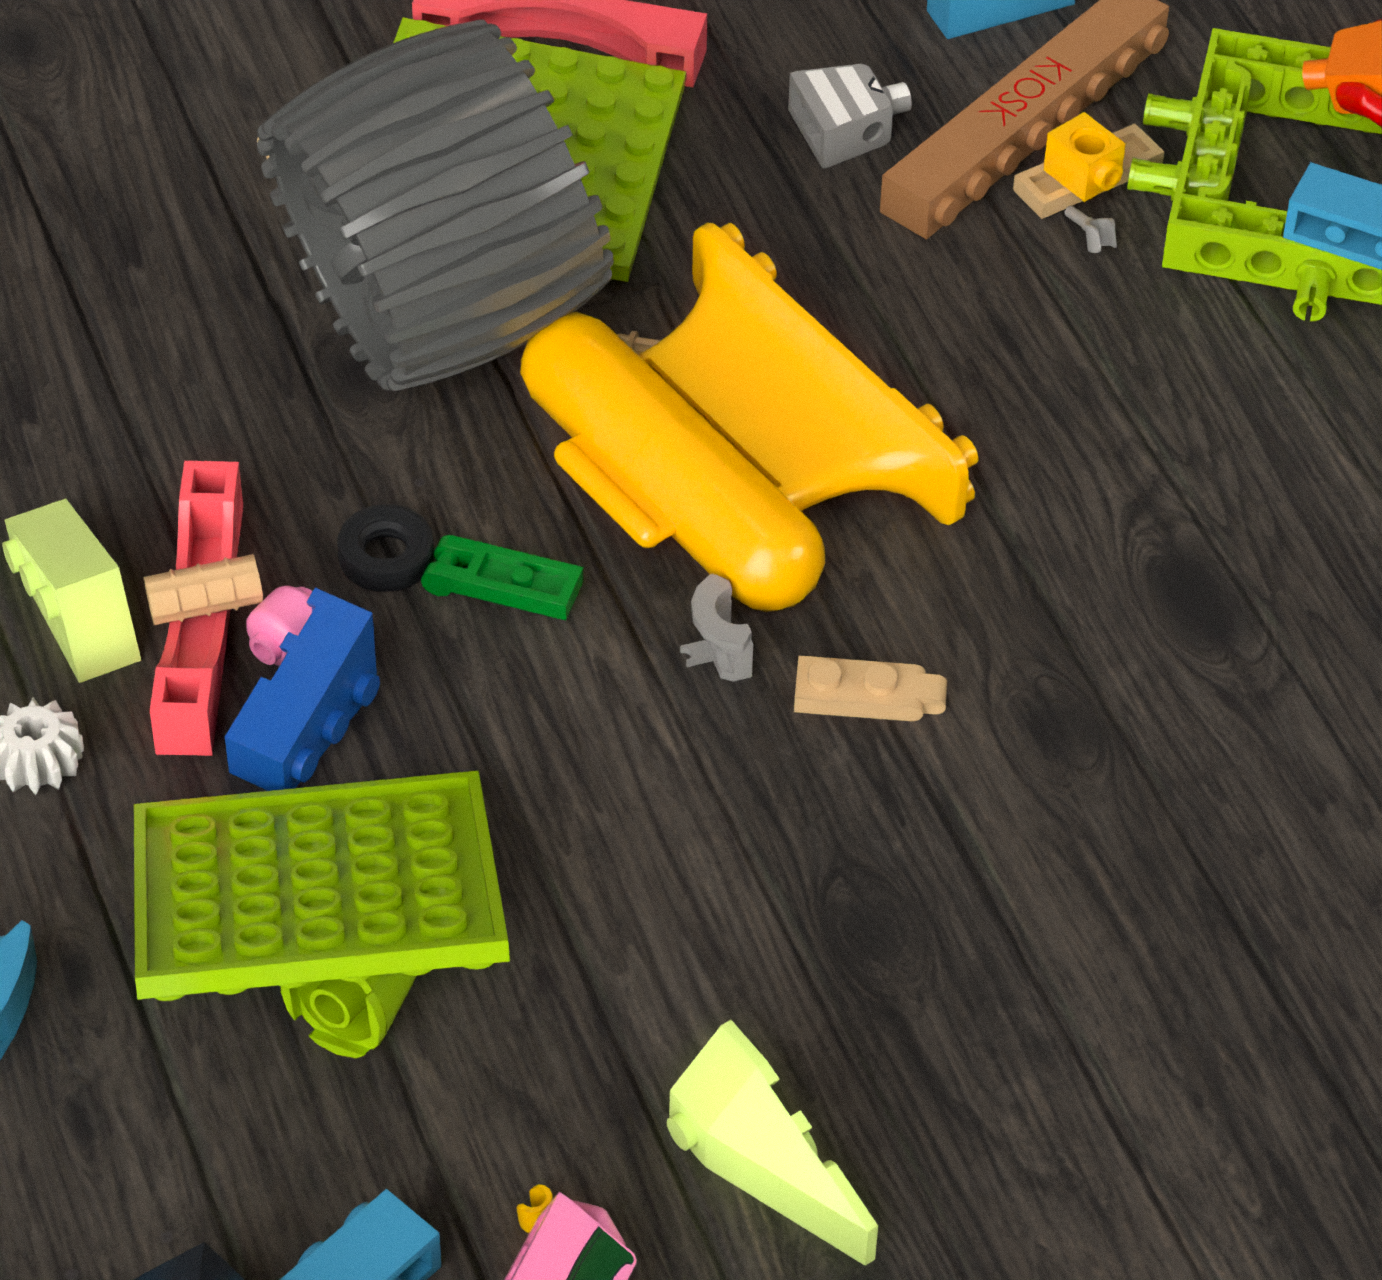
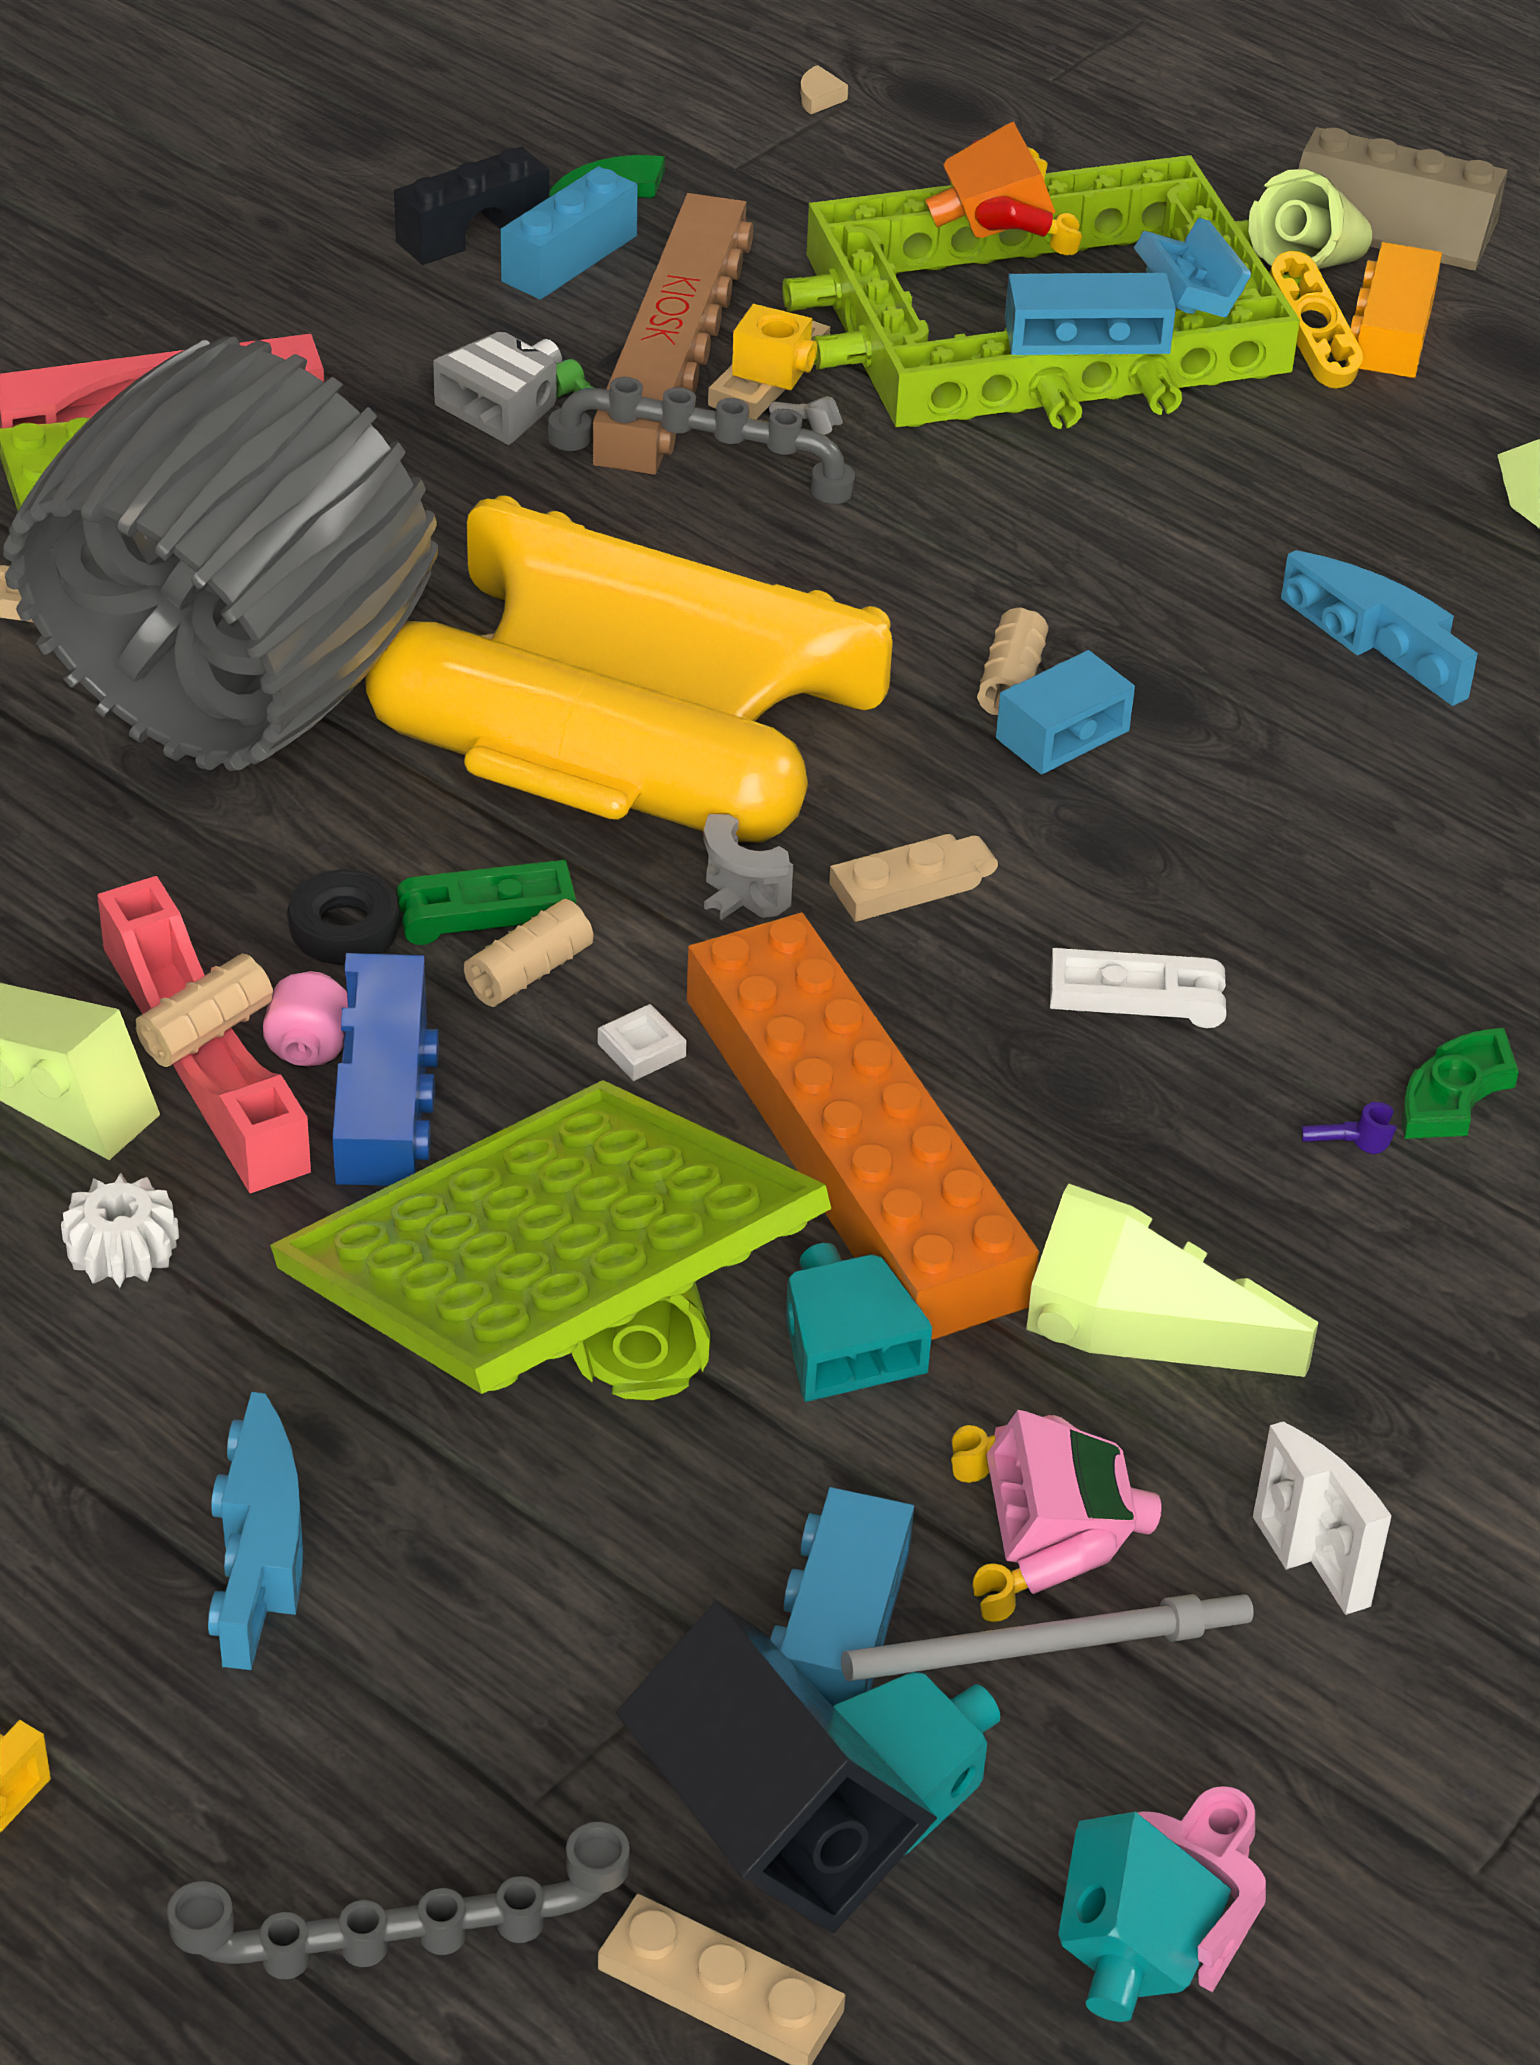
camera: 30 degrees left, 5 degrees down
none -> tan axle [464,899,594,1007]
none -> dark grey bar [547,377,855,504]
none -> bright green hand [556,359,594,398]
none -> white tile [598,1004,686,1081]
none -> orange brick [687,912,1039,1340]
none -> teal torso [786,1243,932,1402]
none -> tan axle [977,608,1048,715]
none -> dark azure brick [996,650,1135,775]
none -> white plate [1050,948,1226,1028]
none -> dark purple hand [1301,1102,1397,1154]
none -> green tile [1402,1028,1519,1139]

